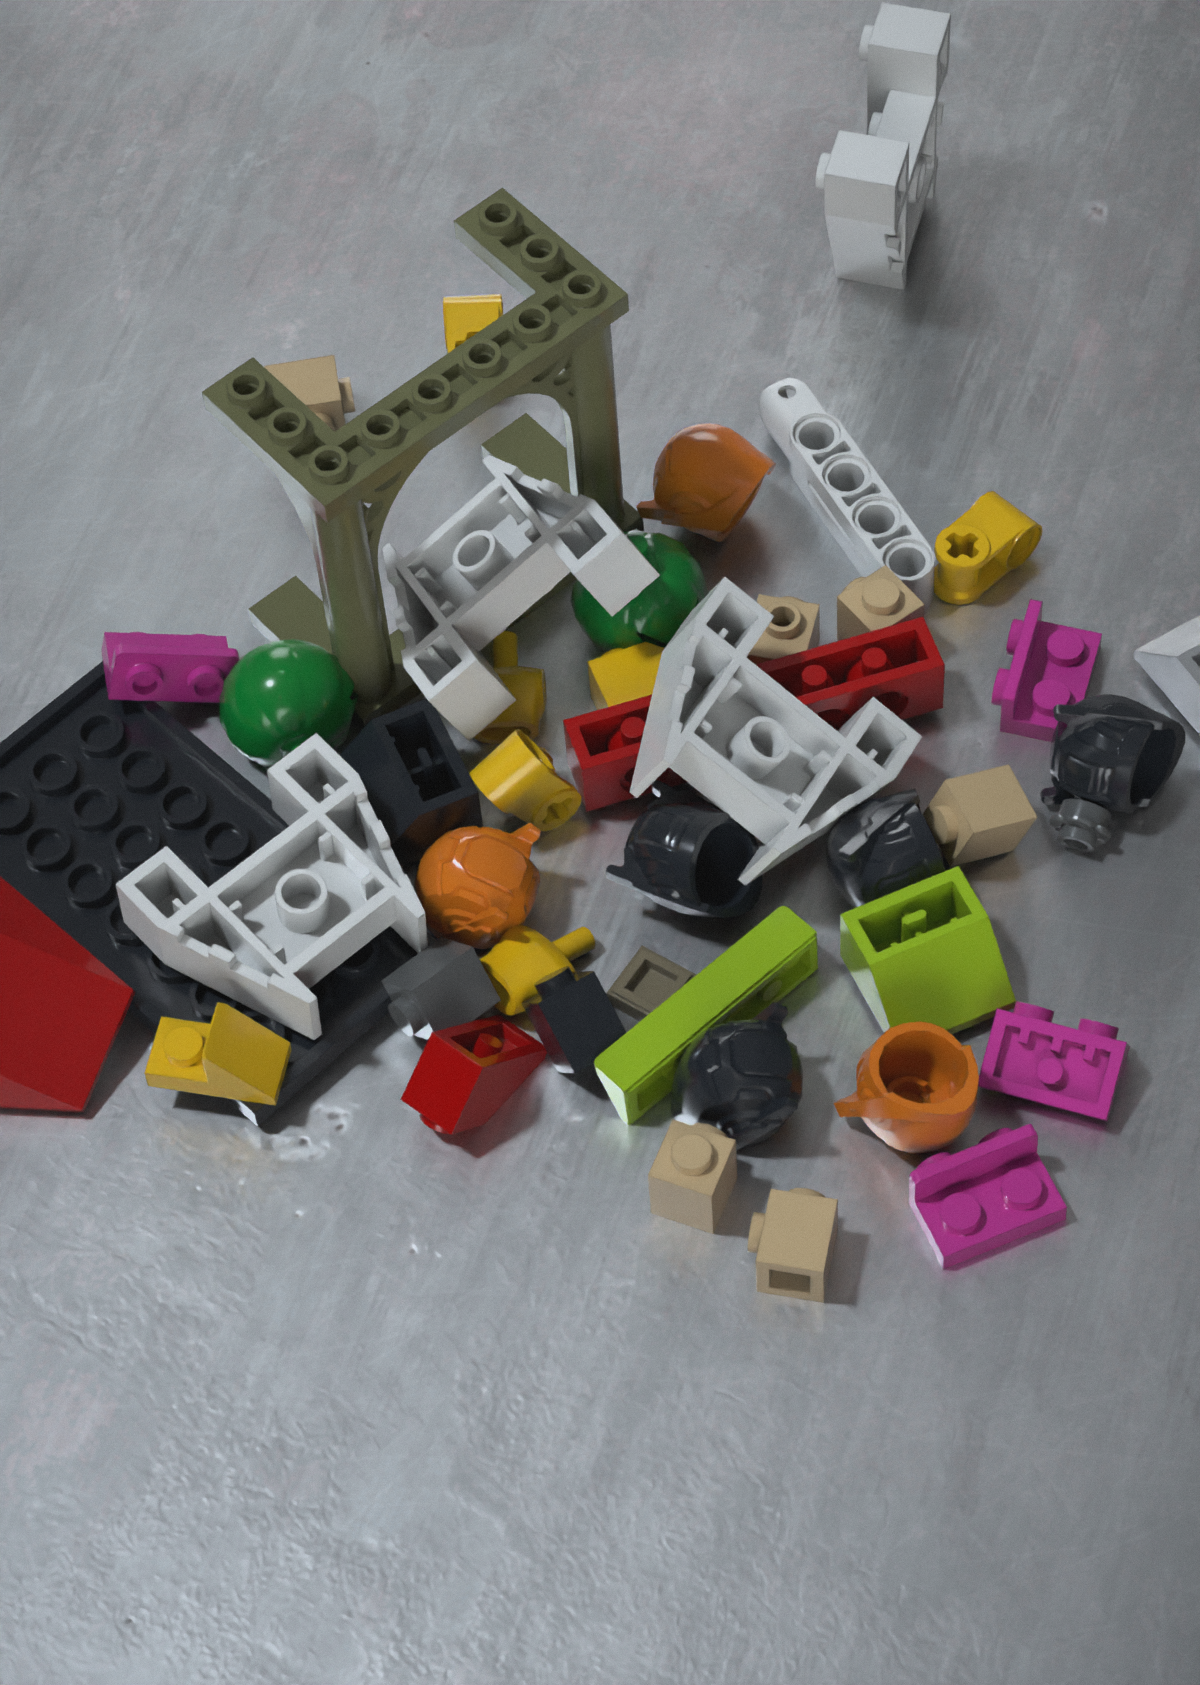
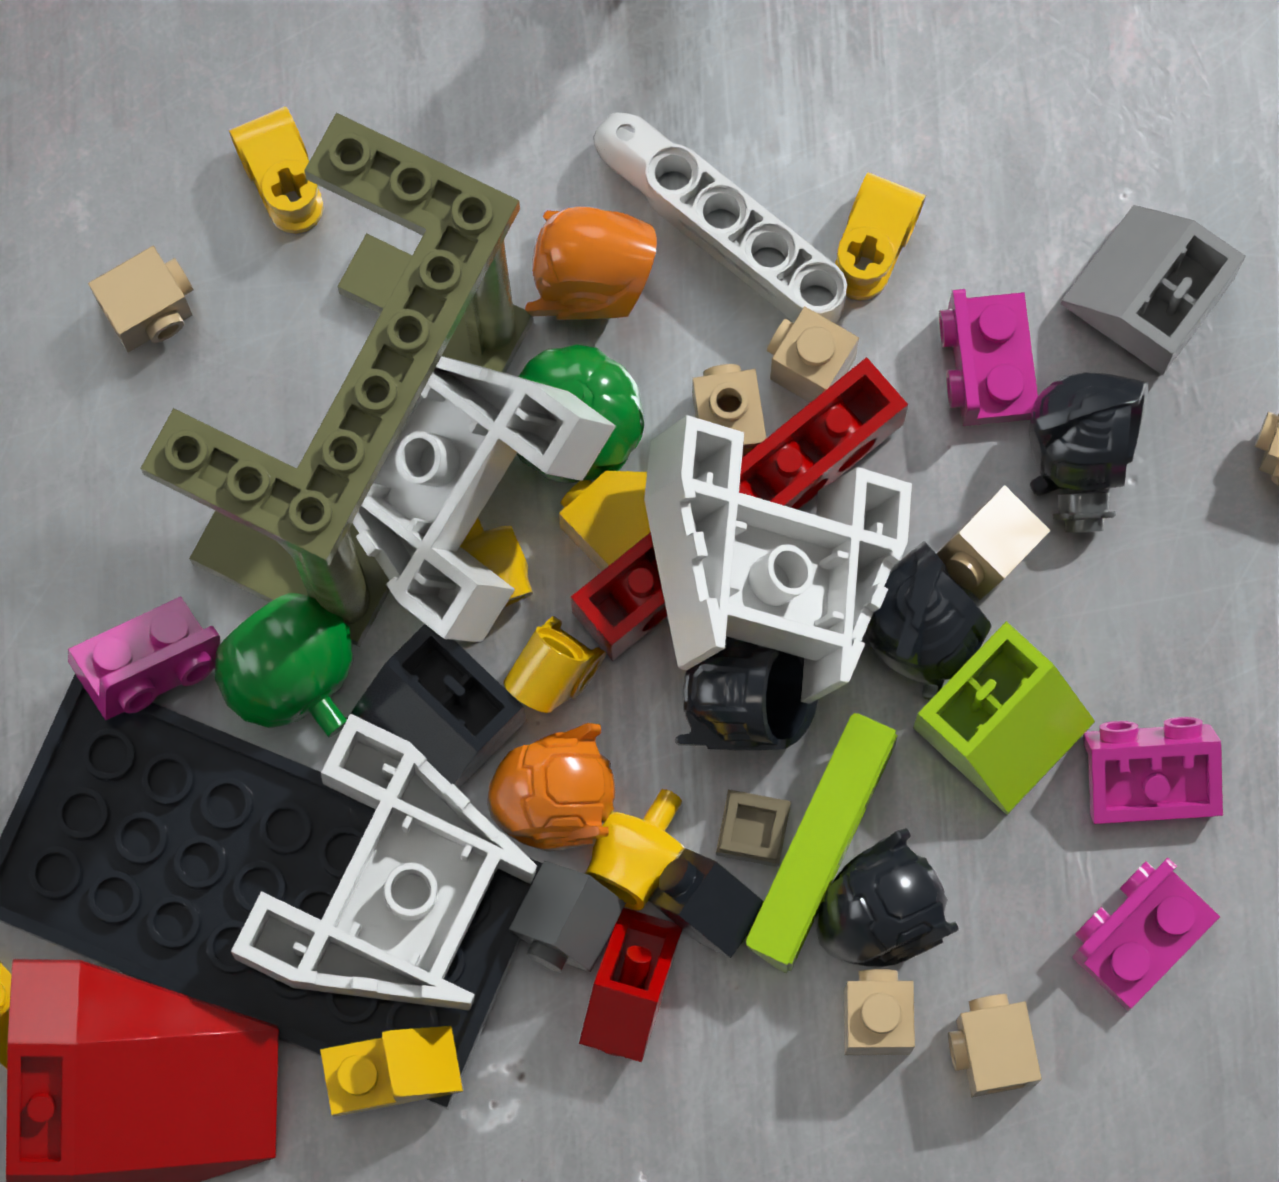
camera: 25 degrees left, 20 degrees up
orange helmet [834,1021,979,1154] -> none

